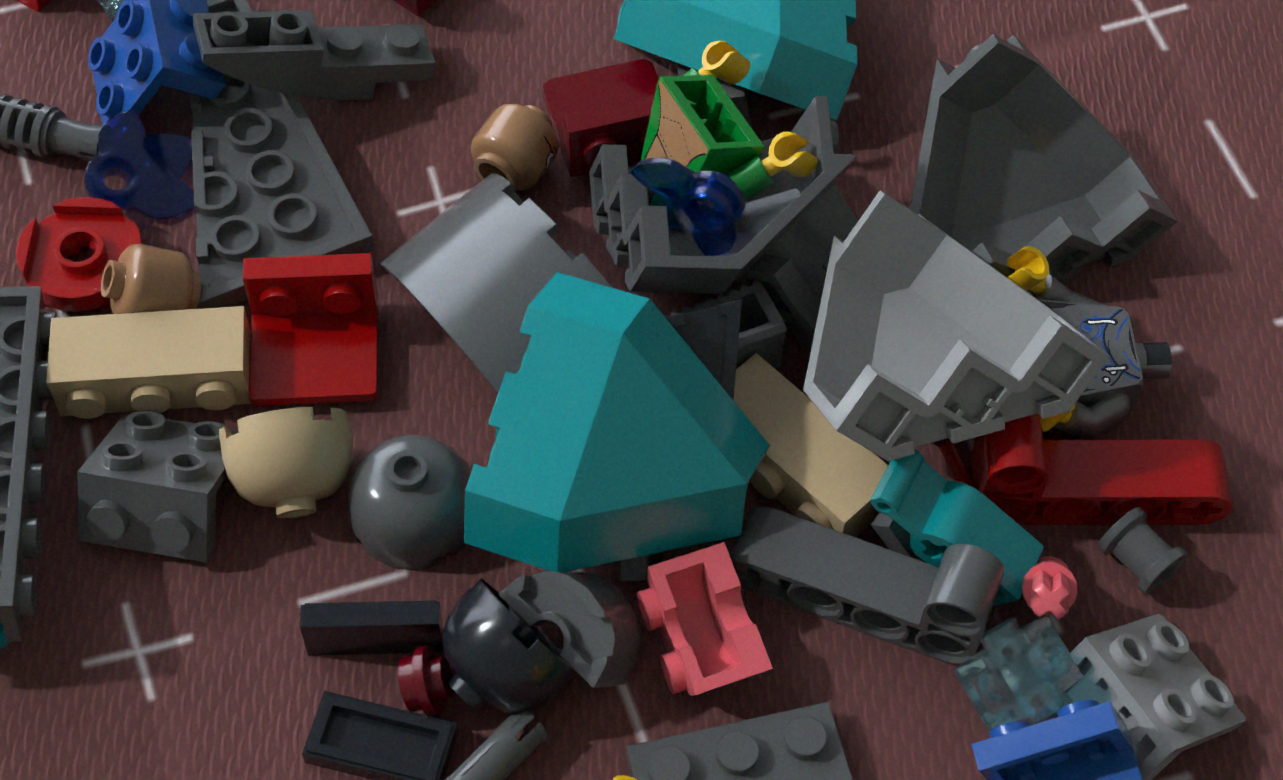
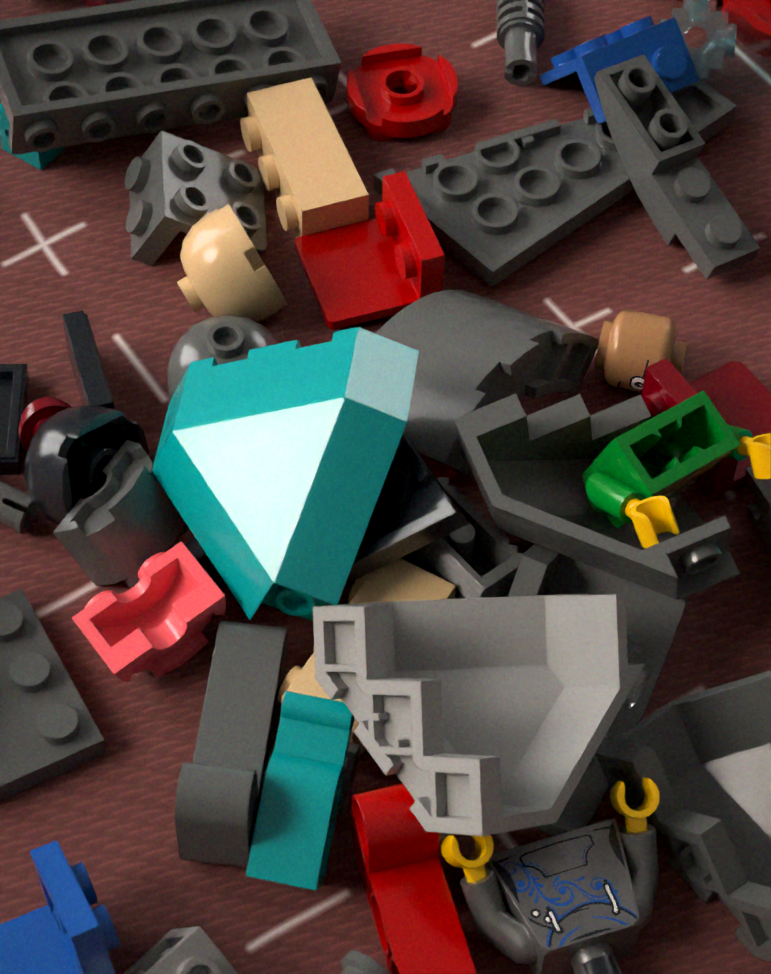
camera: 75 degrees right, 5 degrees down
clear blue plate [84,110,195,219] -> none
medium nougat head [101,244,201,314] -> none
clear blue plate [631,158,746,256] -> none
clear light blue brick [953,616,1083,731] -> none
coral axle [1022,556,1078,620] -> none

